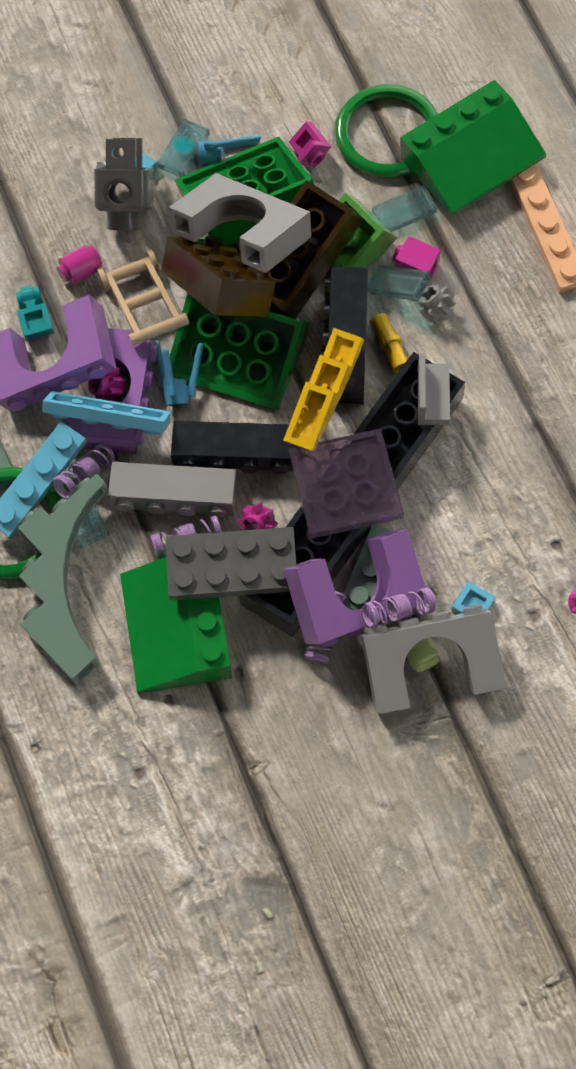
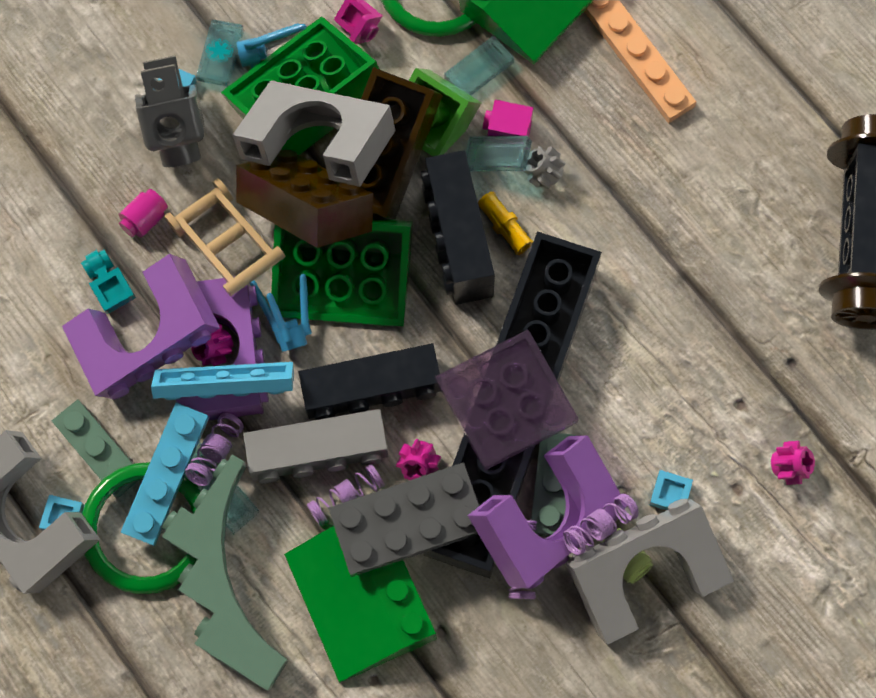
camera: 15 degrees left, 5 degrees up
yellow slope [283,328,365,452] -> none
light grey panel [418,353,450,425] -> none

